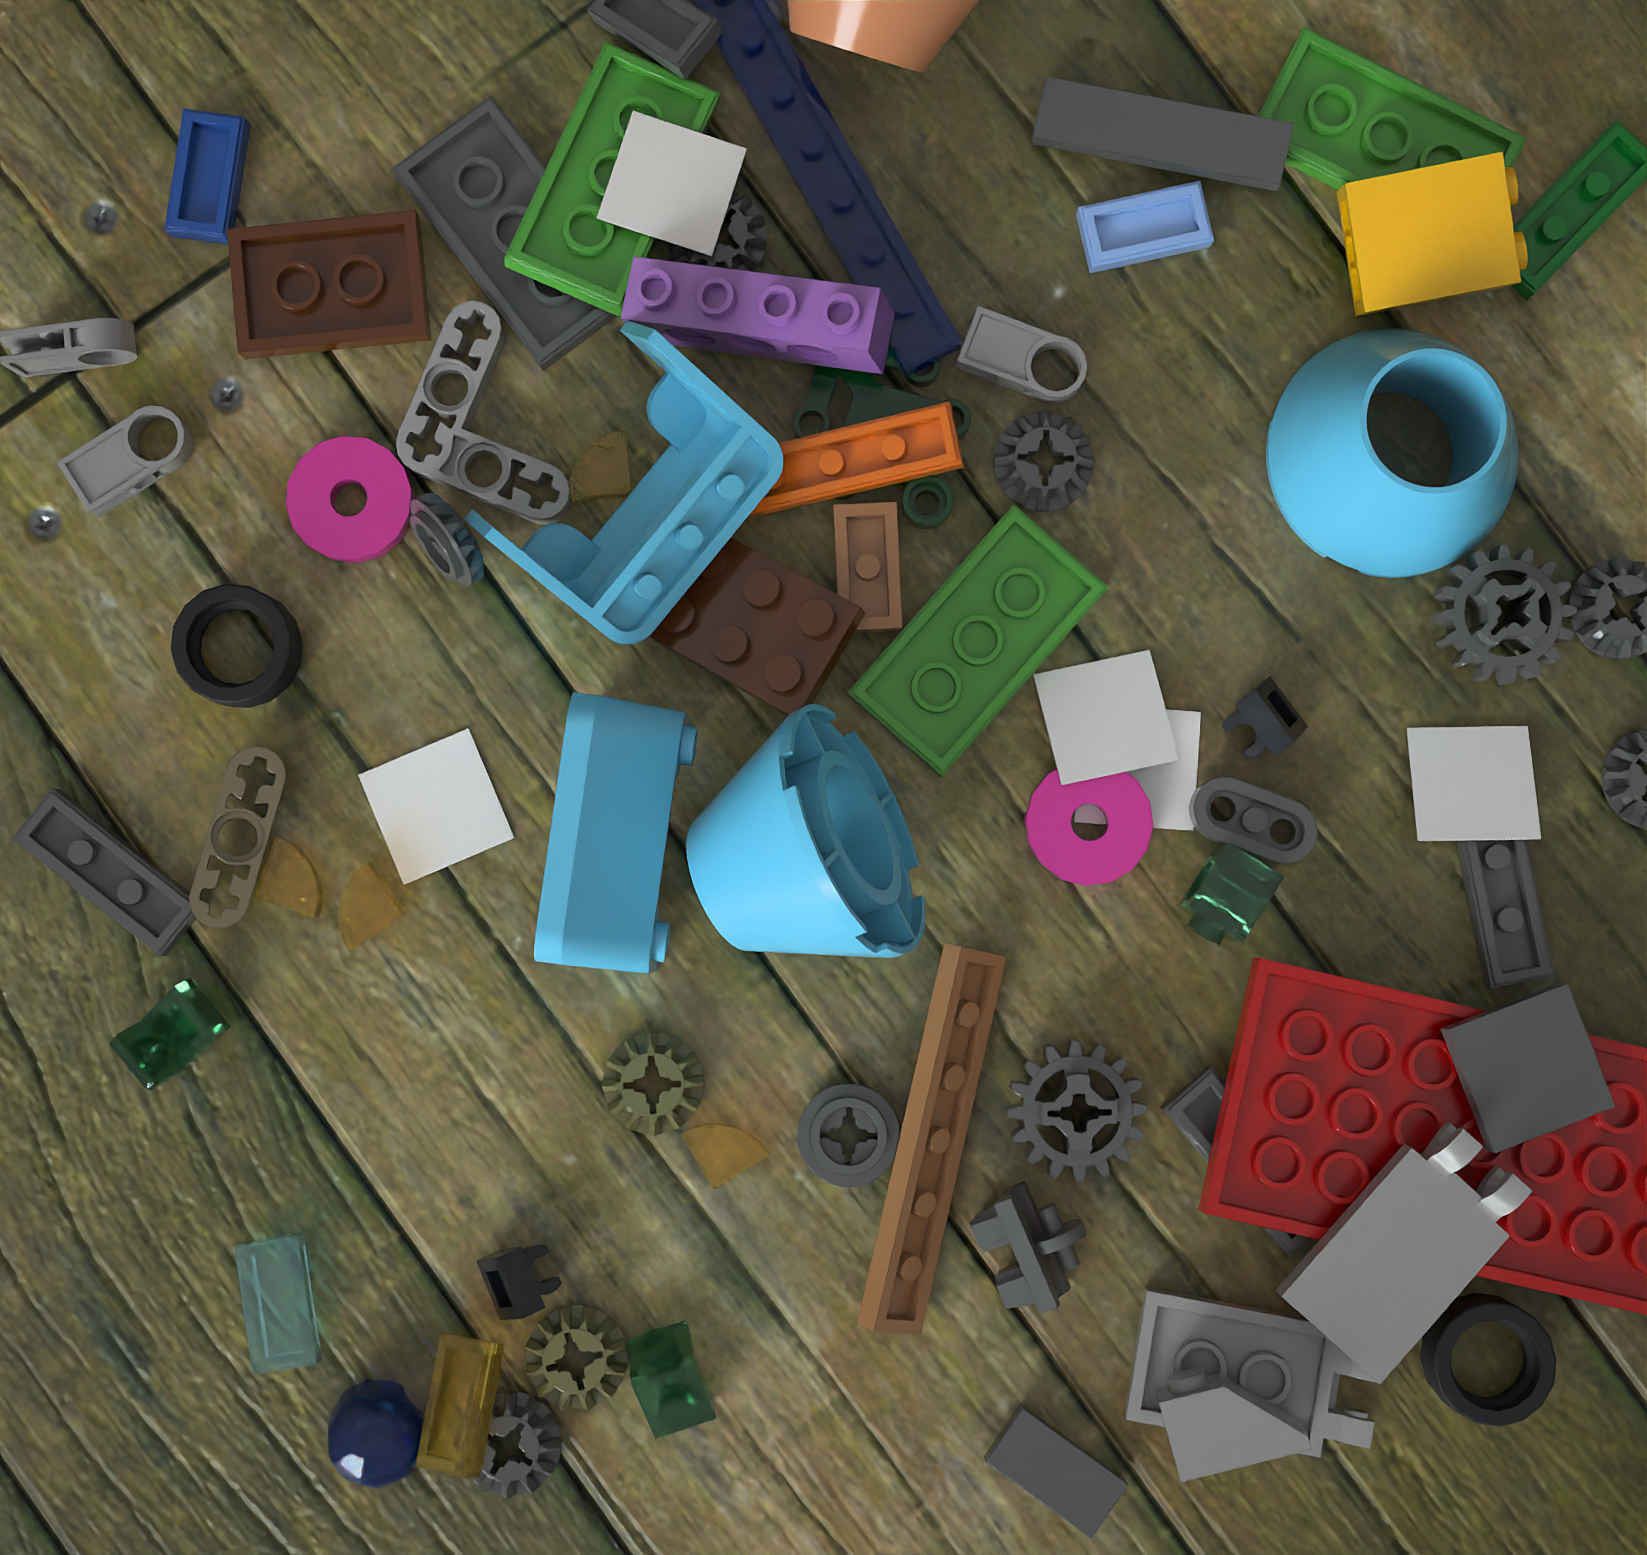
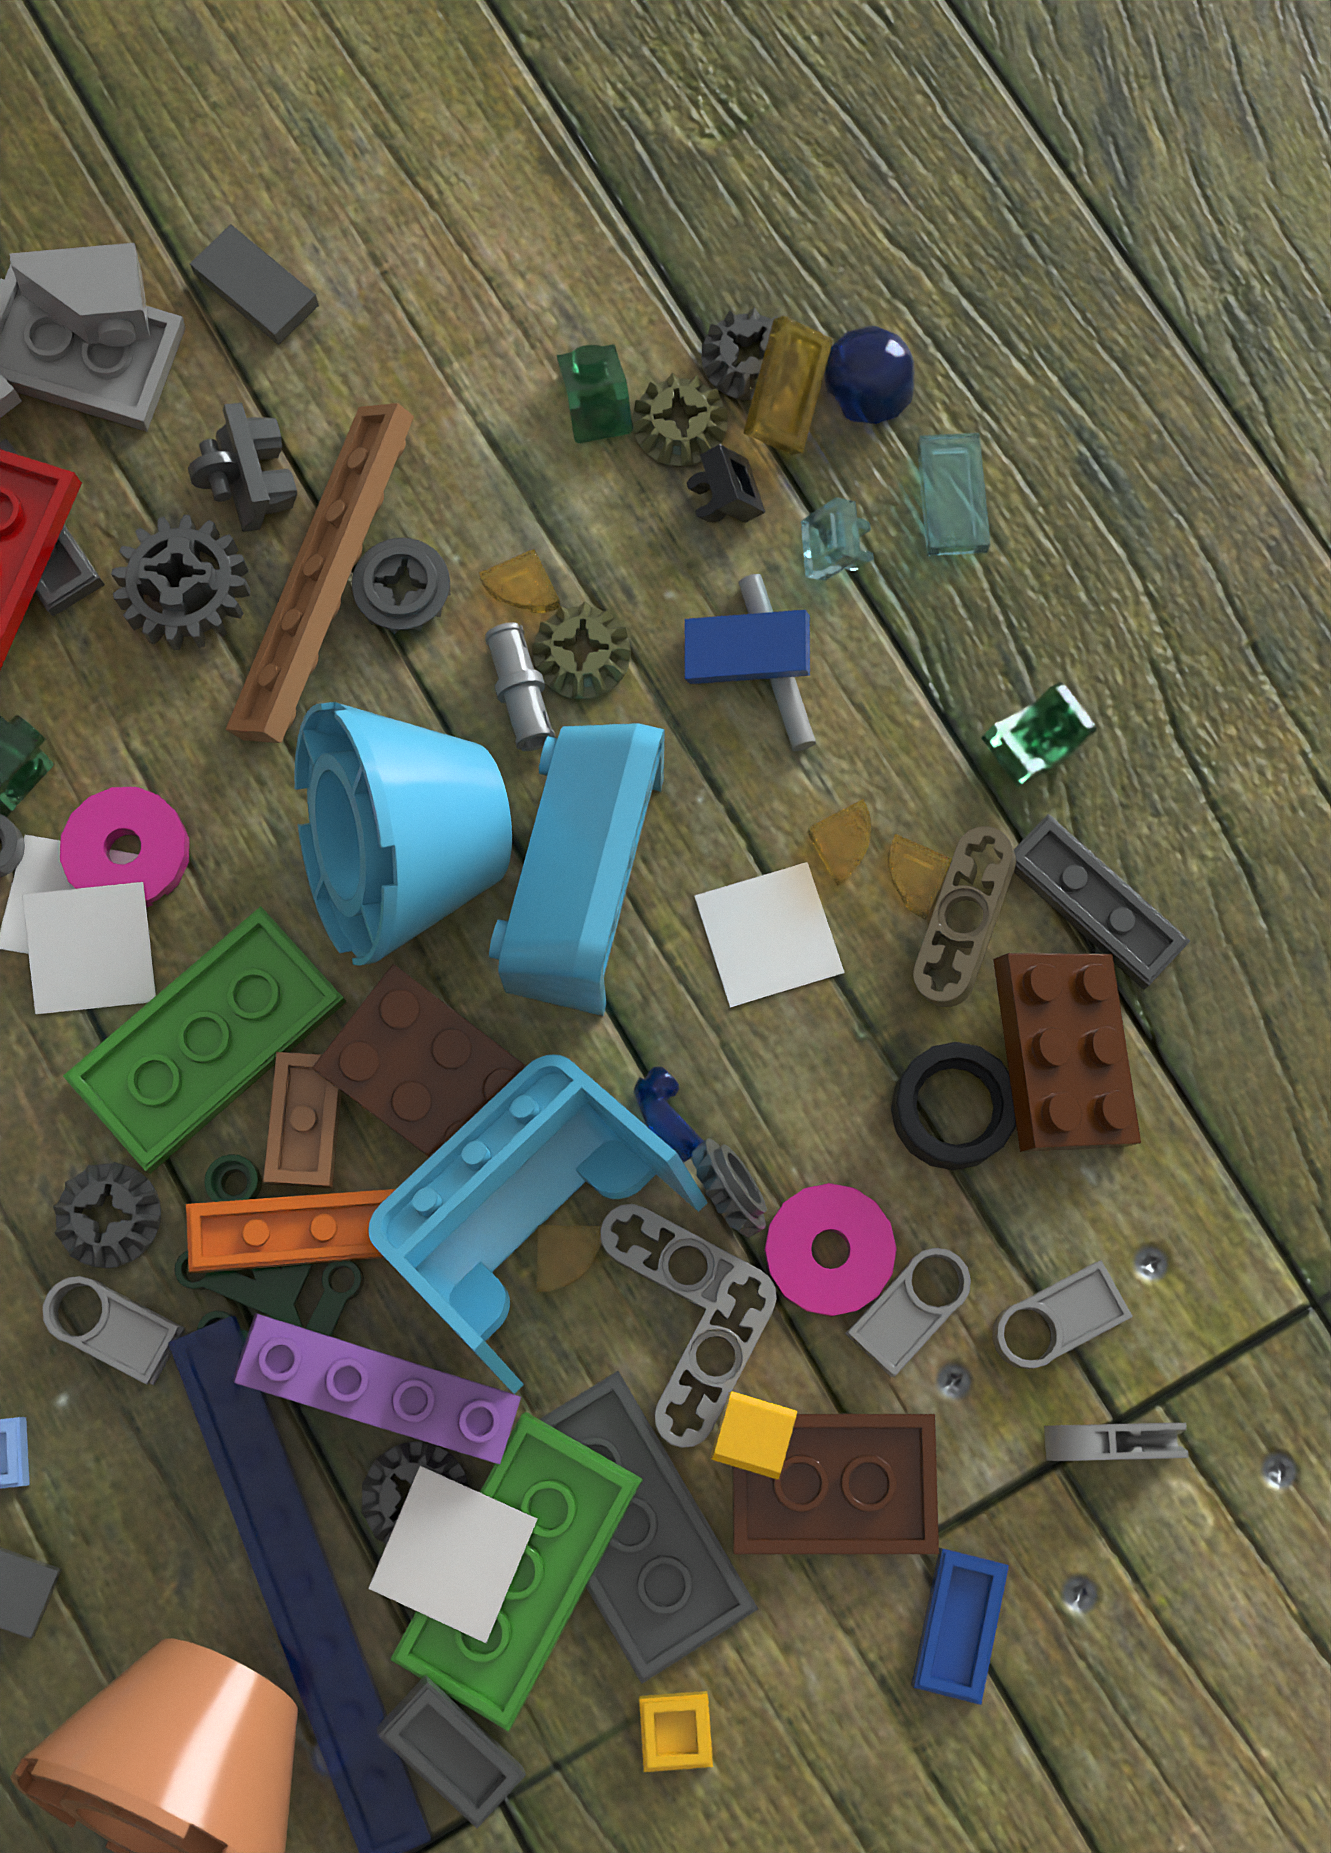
camera: 175 degrees left, 10 degrees down
none -> light grey pin [485,622,555,751]
none -> clear blue arm [633,1066,704,1162]
none -> yellow tile [639,1691,713,1772]
none -> blue tile [685,610,810,684]
none -> yellow piece [710,1391,797,1480]
none -> light grey bar [738,574,816,751]
none -> clear light blue tile [801,497,874,581]
none -> light grey piece [845,1248,971,1377]
none -> reddish brown plate [993,953,1141,1152]

